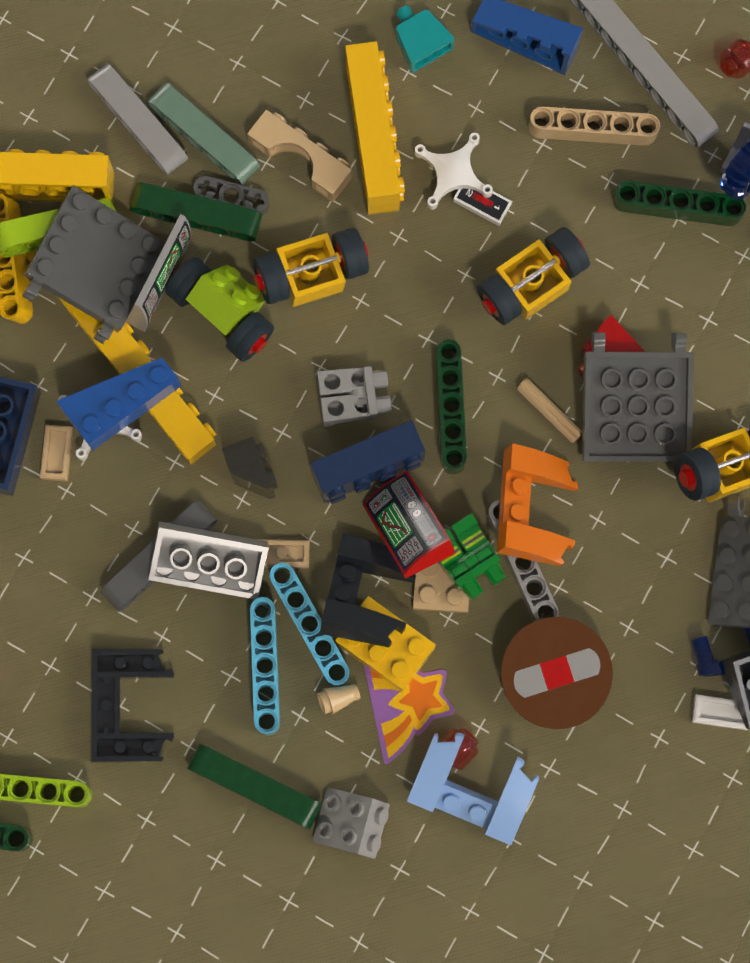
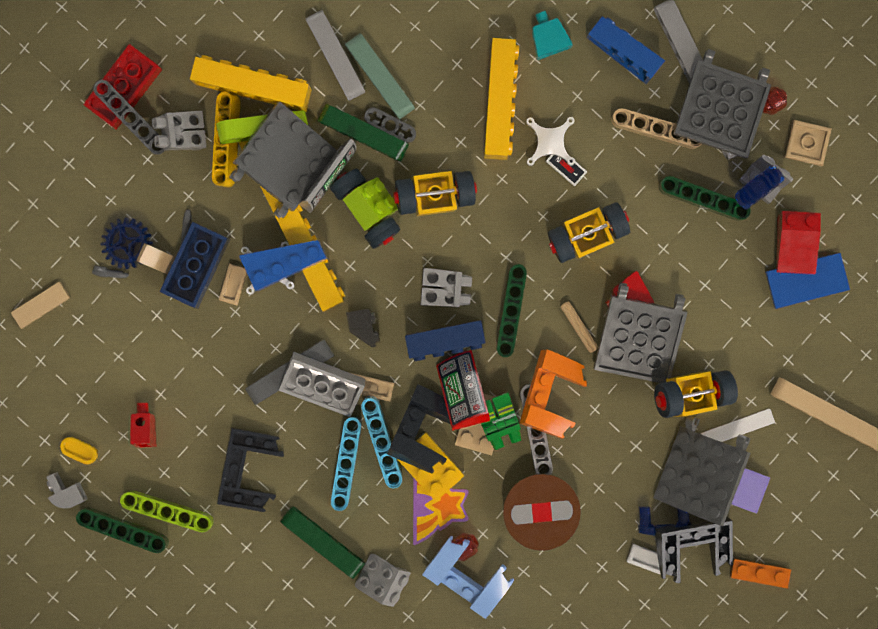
camera: 15 degrees right, 10 degrees up
tan arch [247,110,352,202] -> none
tan cone [317,683,360,715] -> none
none -> dark grey plate [674,49,771,158]

